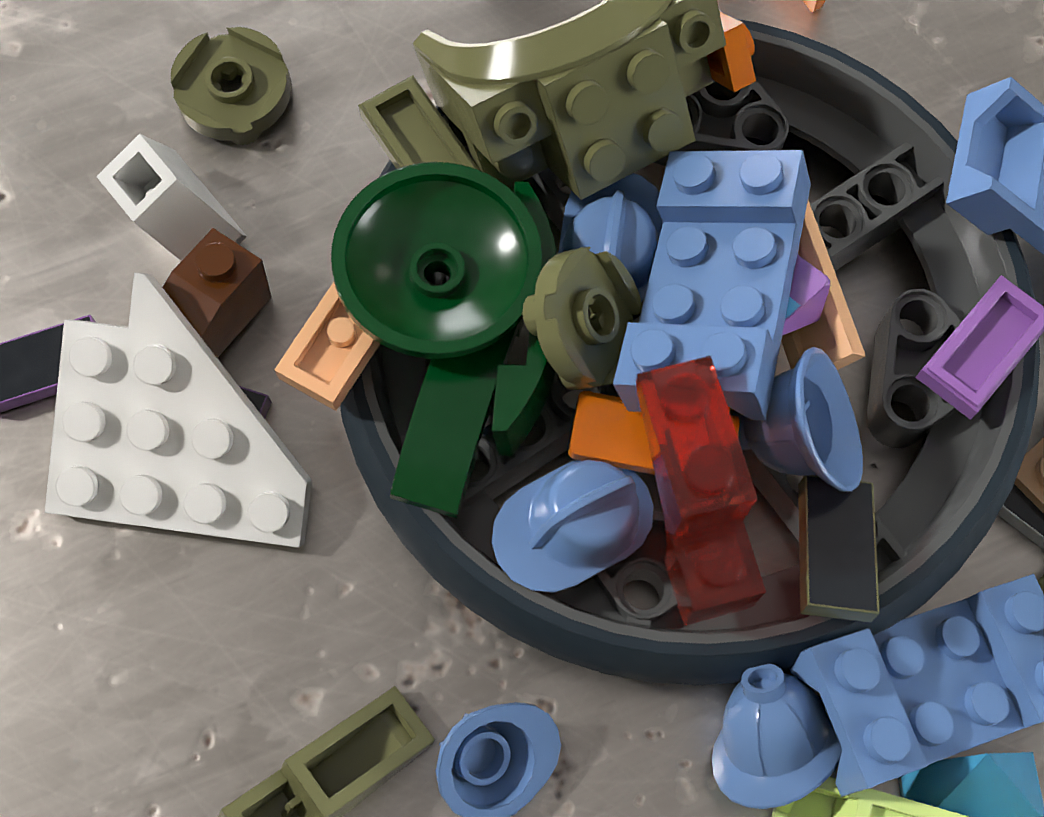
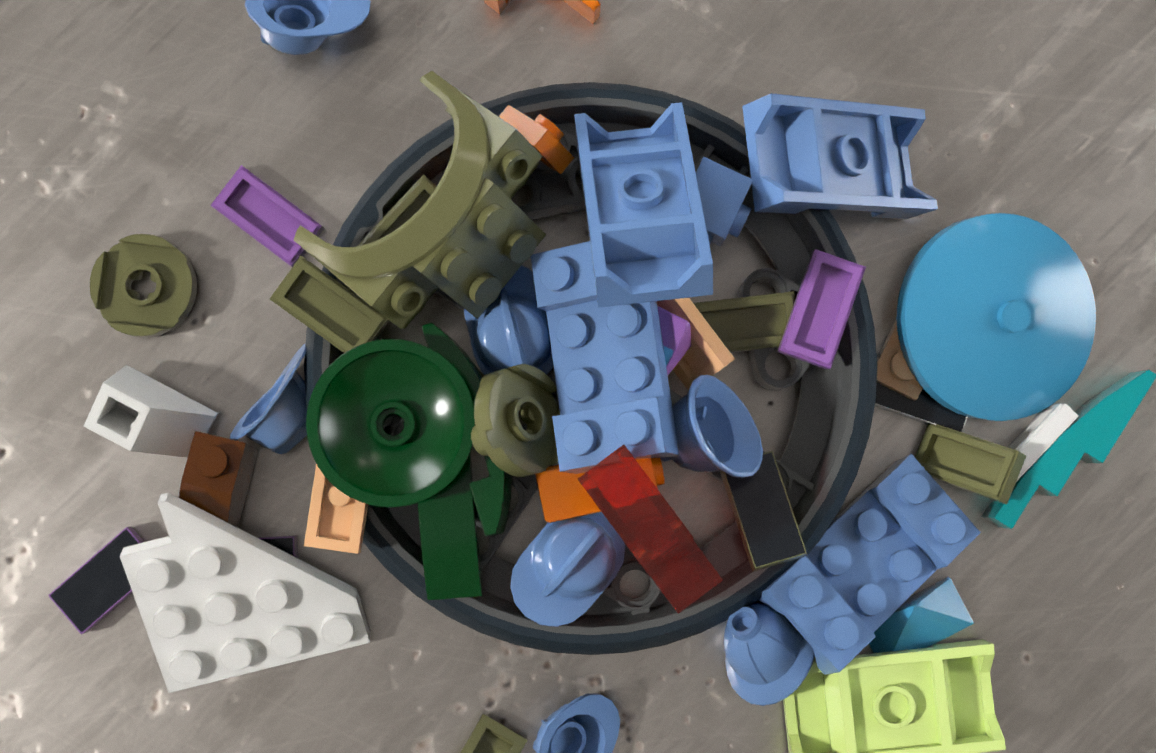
camera: 20 degrees left, 15 degrees up
none -> medium lavender tile [211,165,325,267]
none -> medium blue piece [230,343,307,455]
none -> medium blue piece [574,102,713,308]
none -> olive tile [693,291,795,353]
none -> medium blue brick [696,156,753,246]

